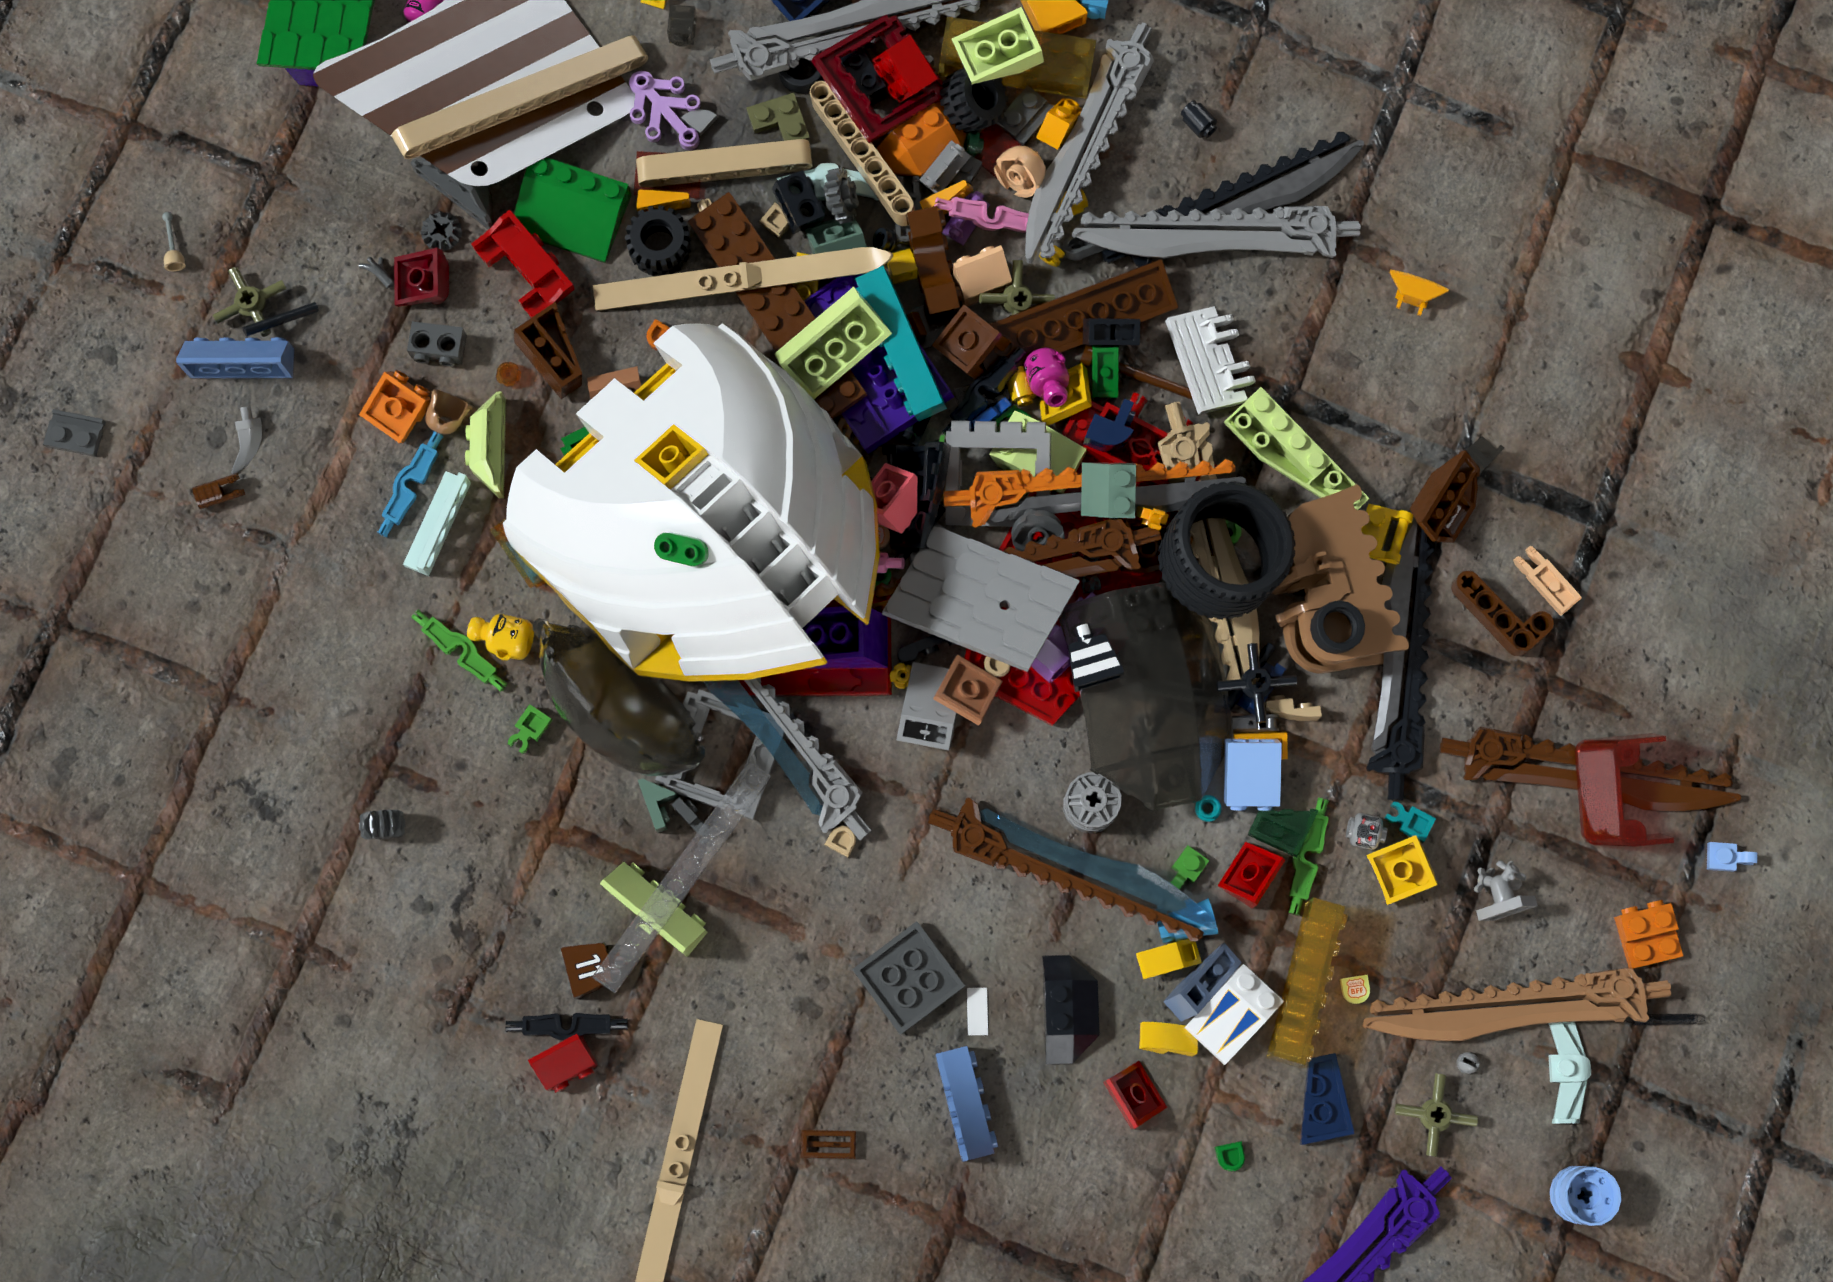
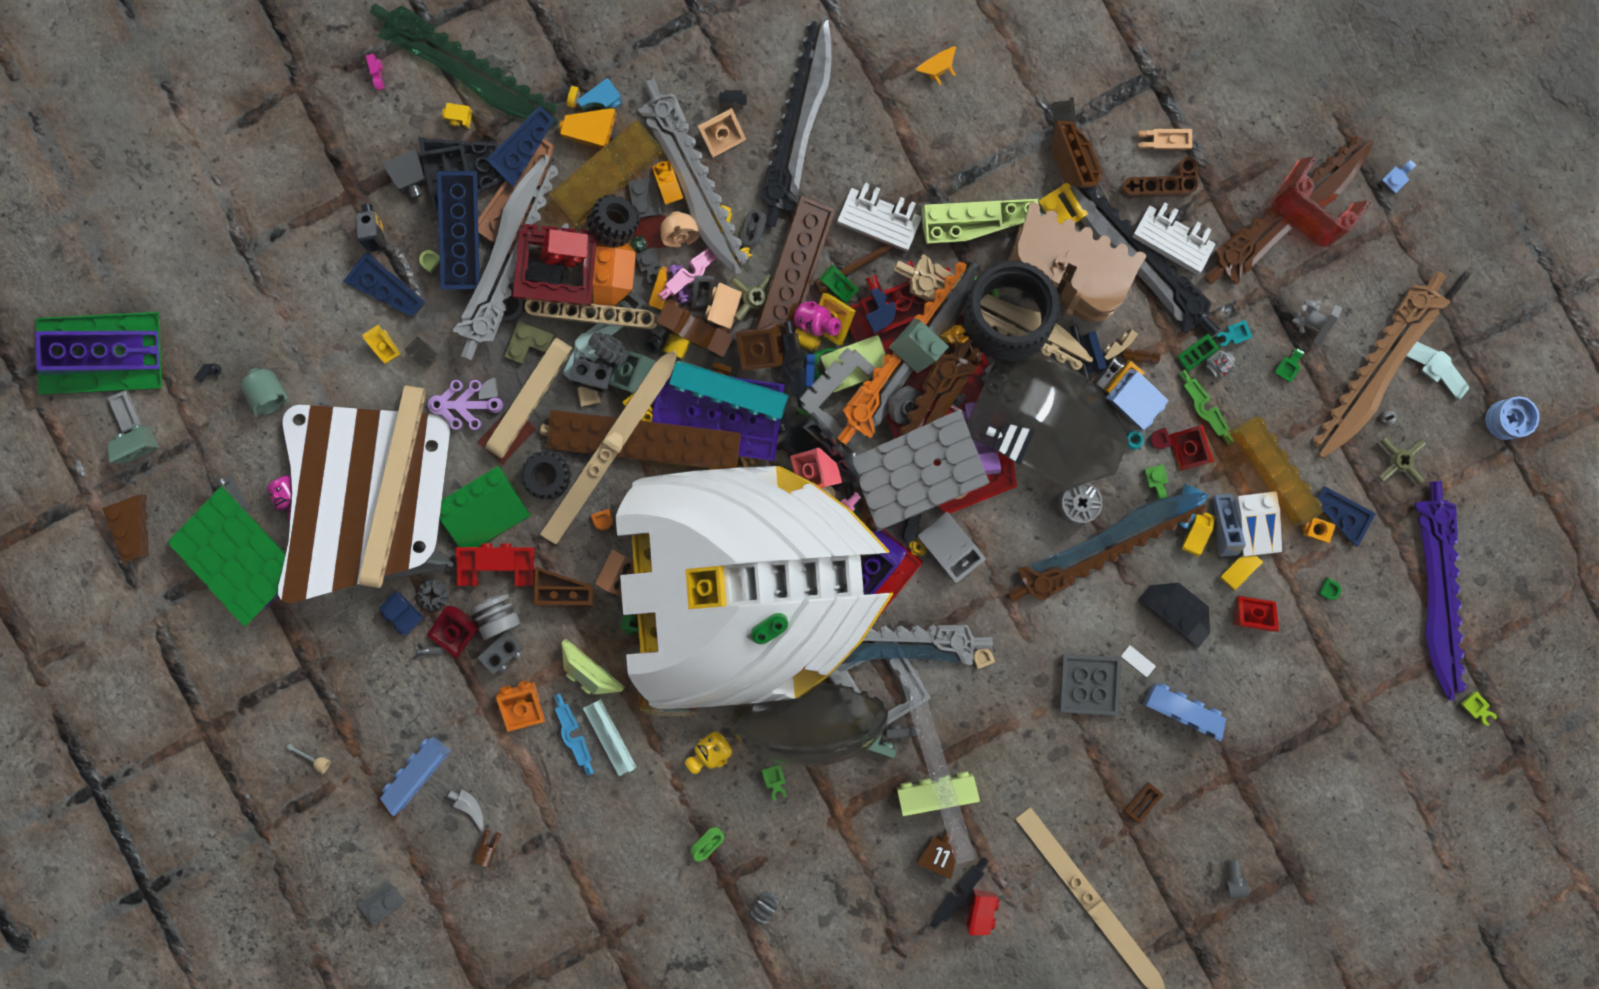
camera: 45 degrees left, 10 degrees up
olive bar [213,267,287,337] -> none
black bar [242,302,319,337] -> none
bright green piece [411,609,508,692] -> none
medium nougat hair [425,389,472,435] -> none
clear orange plate [496,362,521,387] -> none
light orange slope [637,189,691,212] -> none
yellowish green slope [775,287,892,399] -> none
light grey hinge [920,140,971,193] -> none
nougat tile [933,655,1003,726] -> none
yellowish green slope [952,7,1044,84] -> none
light grey piece [1072,206,1361,258] -> none
black brick [1083,318,1140,345] -> none
black bar [1216,643,1297,723] -> none
clear green wing [1248,809,1319,858] -> none
black tyre [1310,600,1365,654] -> none
tile [1340,975,1370,1004] -> none
yellow slope [1366,835,1438,905] -> none
orange plate [1614,900,1683,969] -> none
none -> dark blue brick [379,591,425,635]
none -> light grey wheel [471,594,521,640]
none -> bright green plate [690,827,724,862]
none -> flat silver slope [691,275,714,309]
none -> light nougat slope [698,108,746,157]
none -> reddish brown axle [1122,349,1160,364]
none -> white hinge [1132,202,1215,275]
none -> dark red tile [1149,427,1172,449]
none -> green slope [1177,333,1220,372]
none -> green plate [1273,348,1304,383]
none -> light orange brick [1302,517,1335,543]

